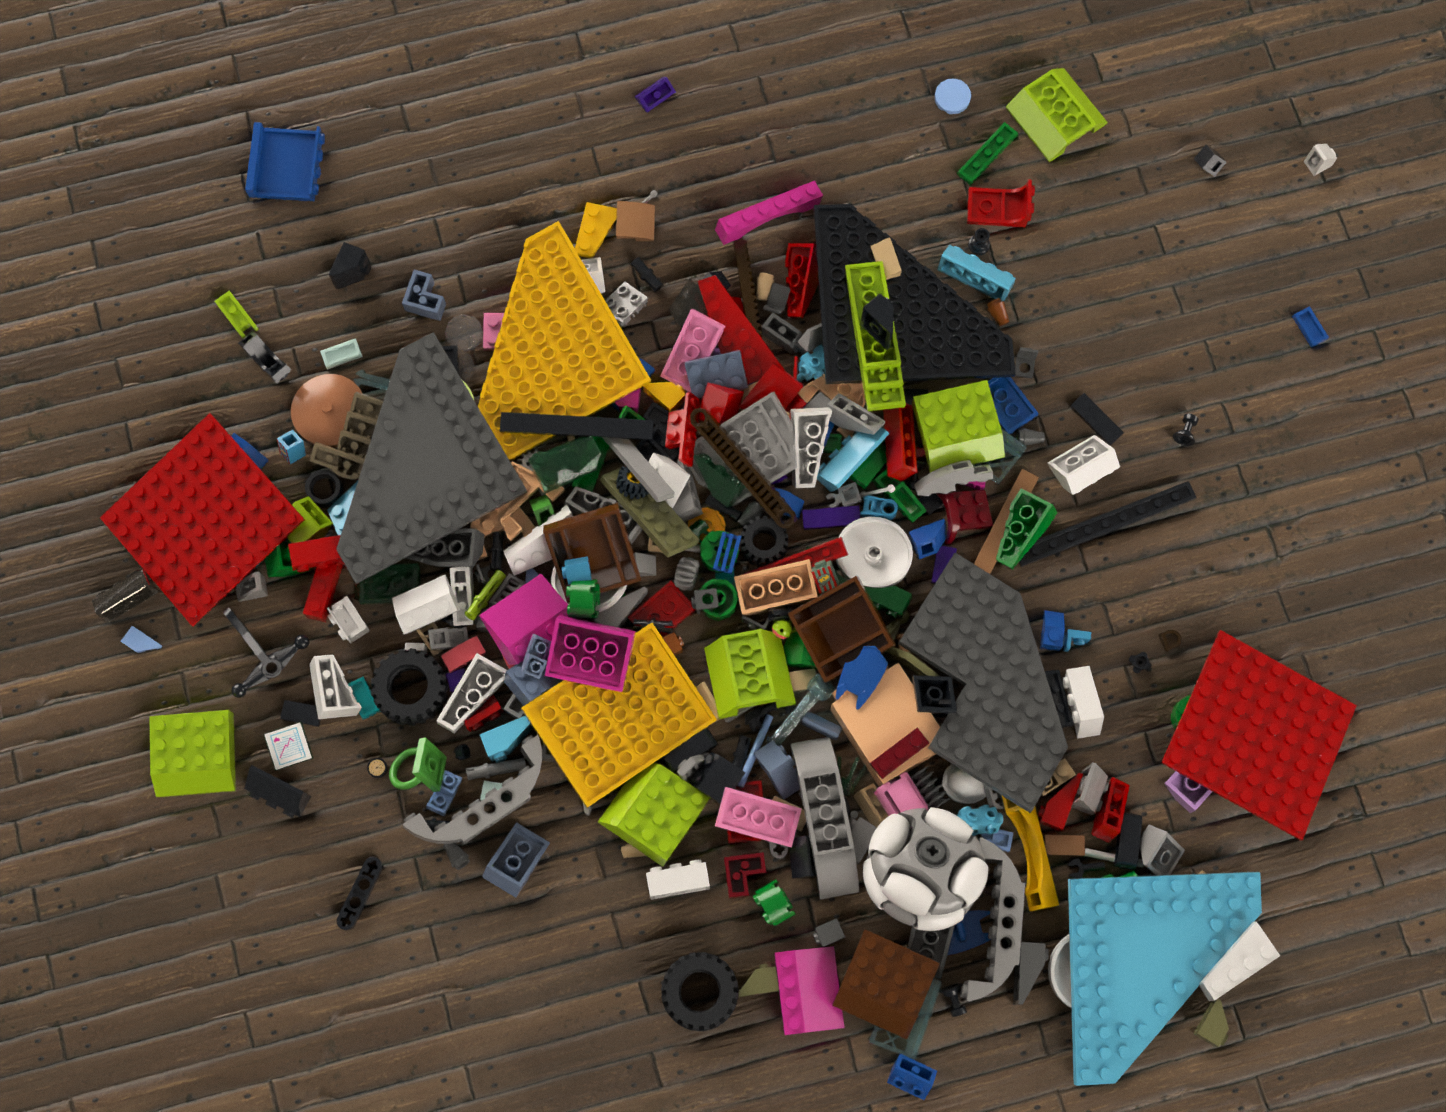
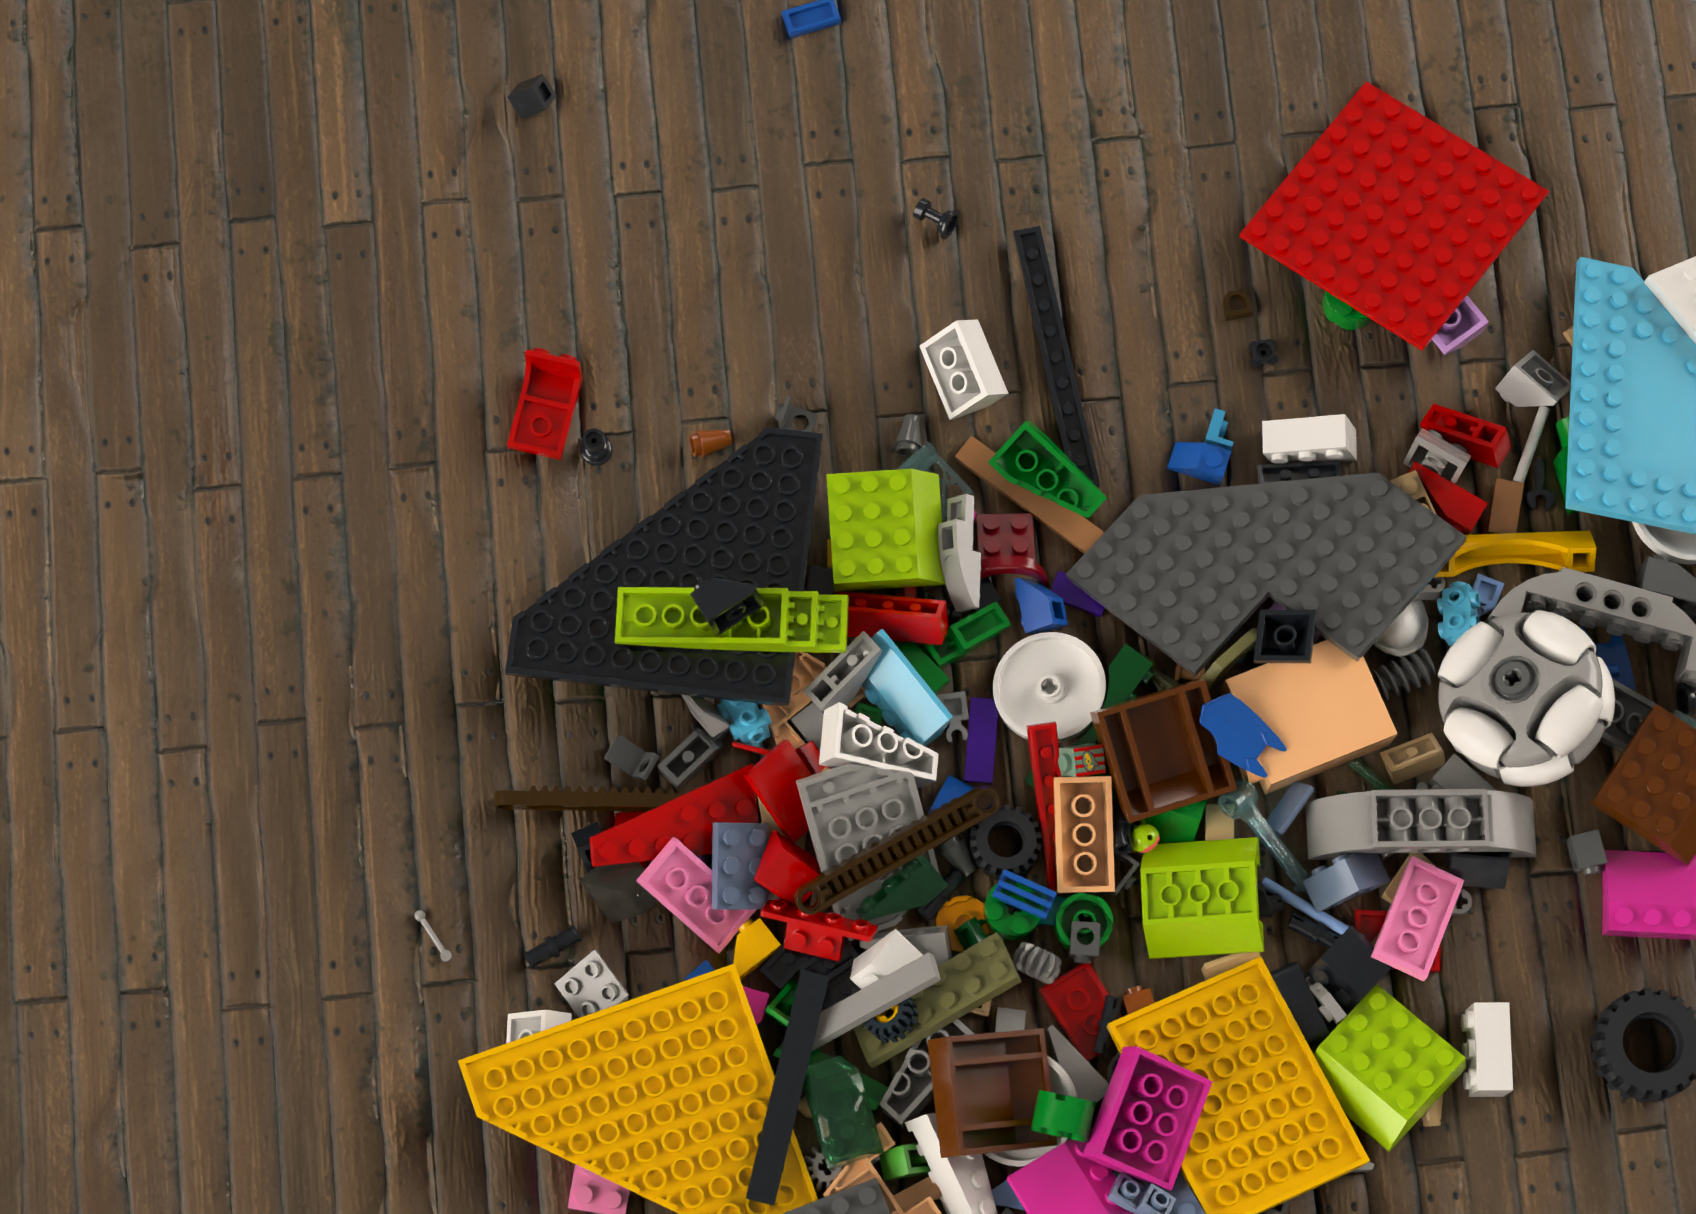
camera: 80 degrees left, 0 degrees up
dark azure brick [562,556,591,585] -> none
yellow wing [575,202,617,258] -> none
medium nougat slope [616,201,655,241] -> none
dark purple slope [635,77,676,112] -> none
dark pink arch [715,180,823,245] -> none
dark red brick [724,852,766,899] -> none
olive slope [738,963,779,997] -> none
green brick [753,879,796,926] -> none
tan cone [756,273,775,301] -> none
red wedge [785,243,819,318] -> none
white hinge [860,484,895,498] -> none
dark azure piece [860,495,898,521] -> none
dark red plate [870,727,929,779] -> none
tan slope [871,238,901,280] -> none
bright pink cylinder [874,771,929,816] -> none
light blue tile [935,79,971,114] -> none
medium azure slope [938,245,1016,301] -> none
green tile [957,122,1018,186] -> none
blue plate [988,377,1039,436] -> none
lime slope [1006,68,1108,163] -> none
black tile [1070,393,1124,446] -> none
black beam [1114,812,1142,870] -> none

